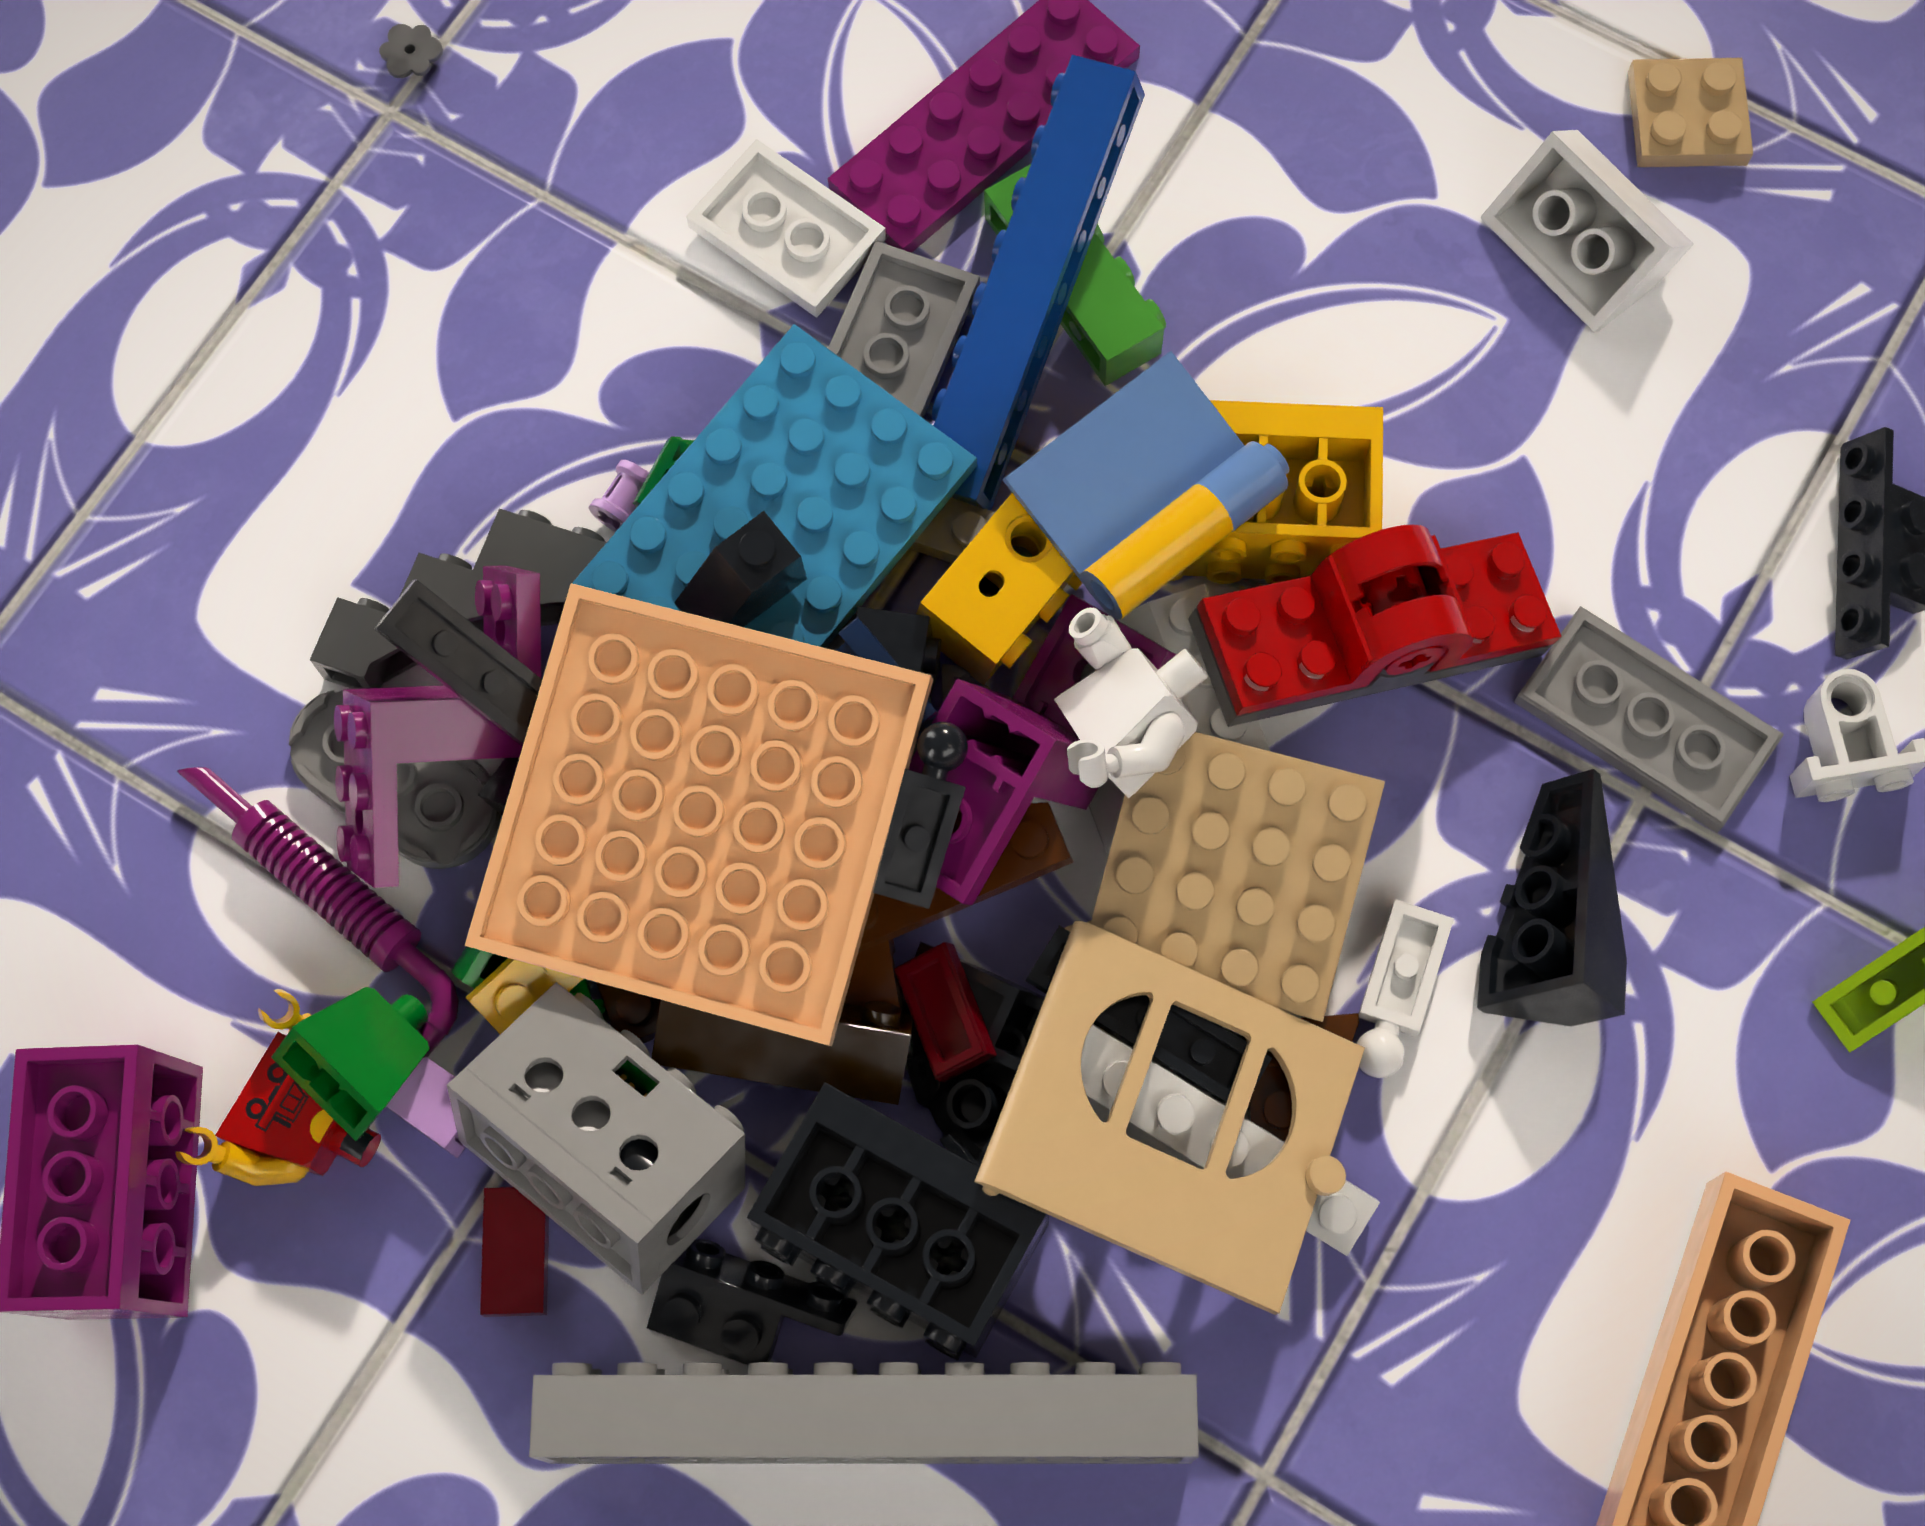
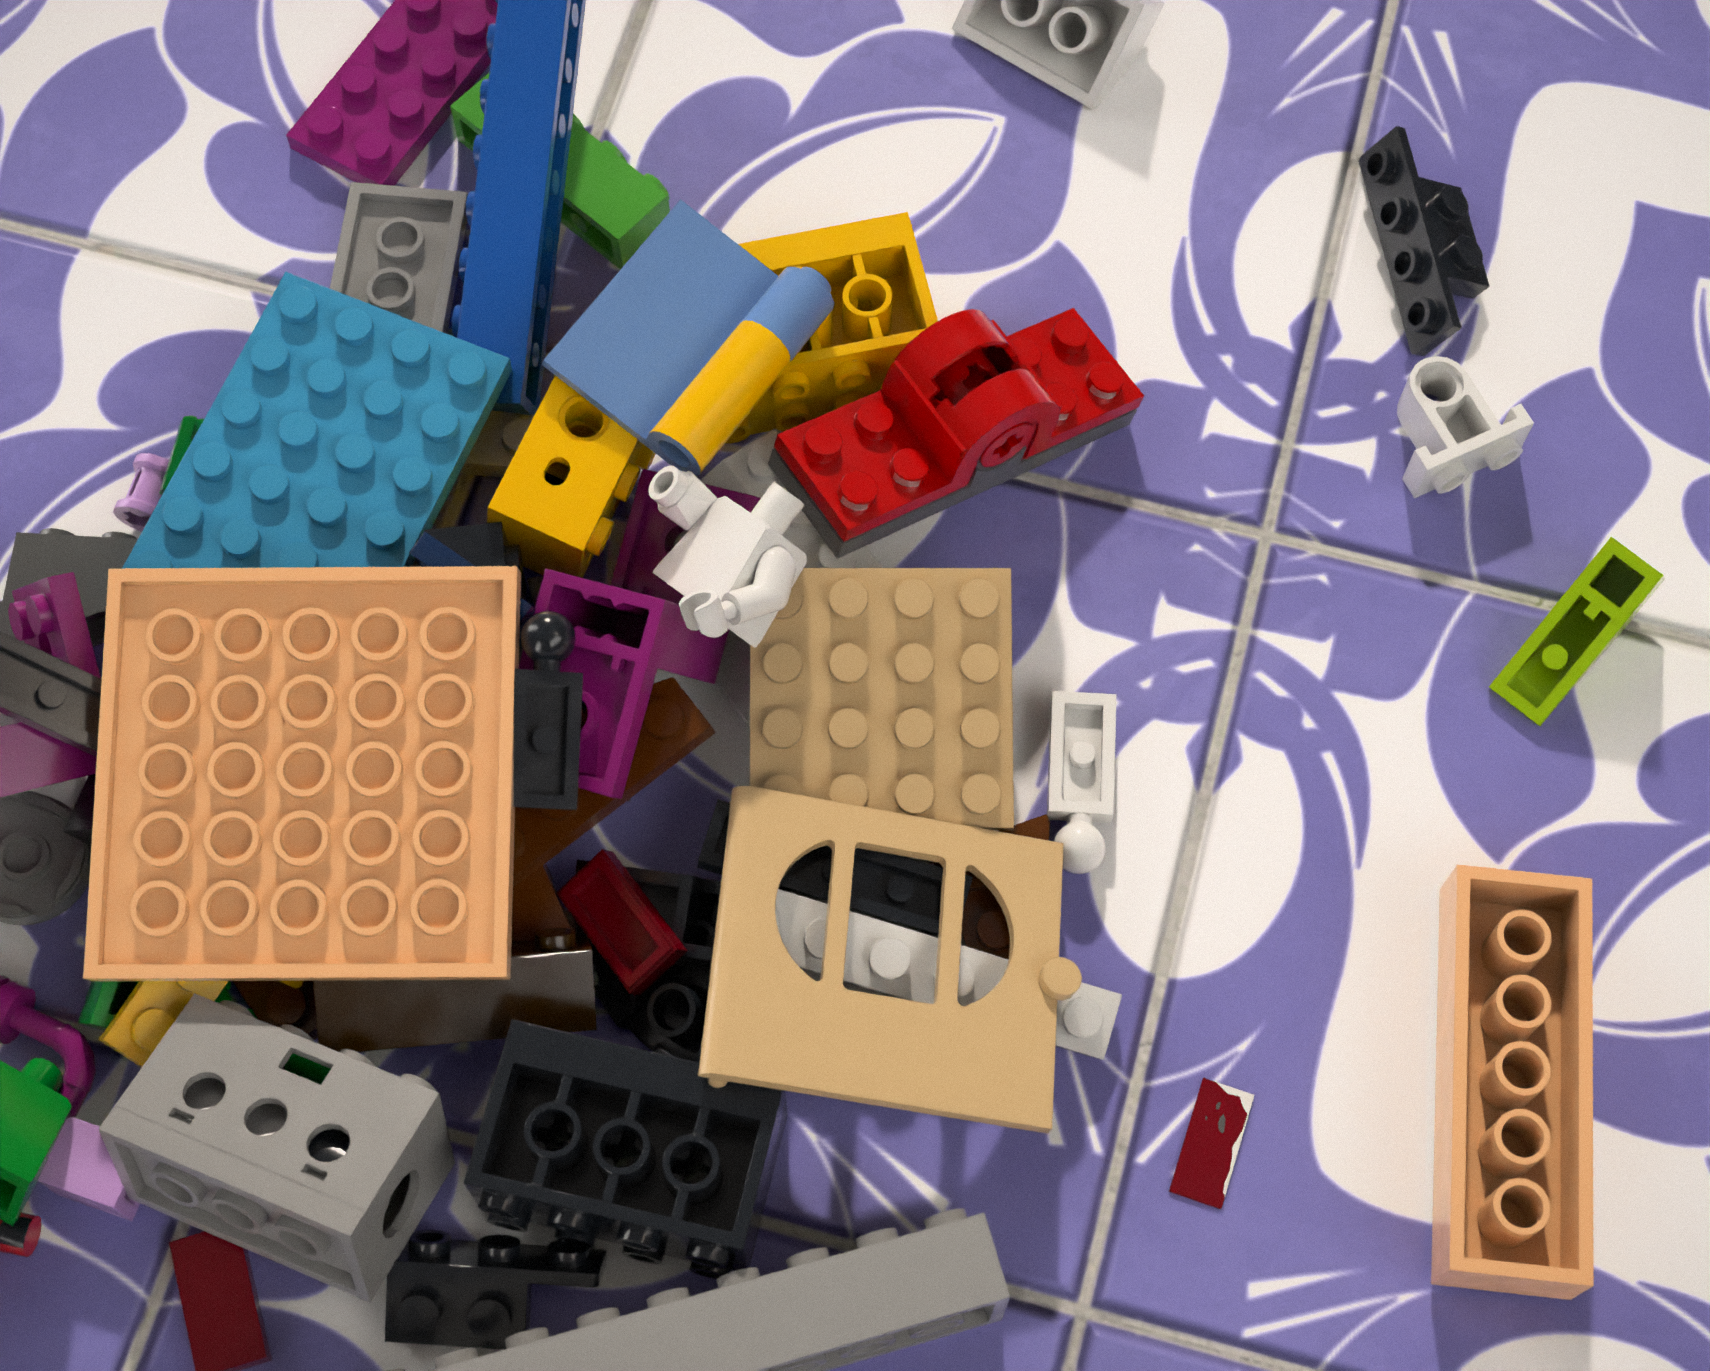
camera: 20 degrees left, 5 degrees down
black slope [674,511,807,627] -> none
white plate [686,139,886,318] -> none
black wedge [1477,769,1627,1027] -> none
light grey tile [1514,606,1784,833] -> none
none -> dark red sticker [1169,1078,1254,1209]

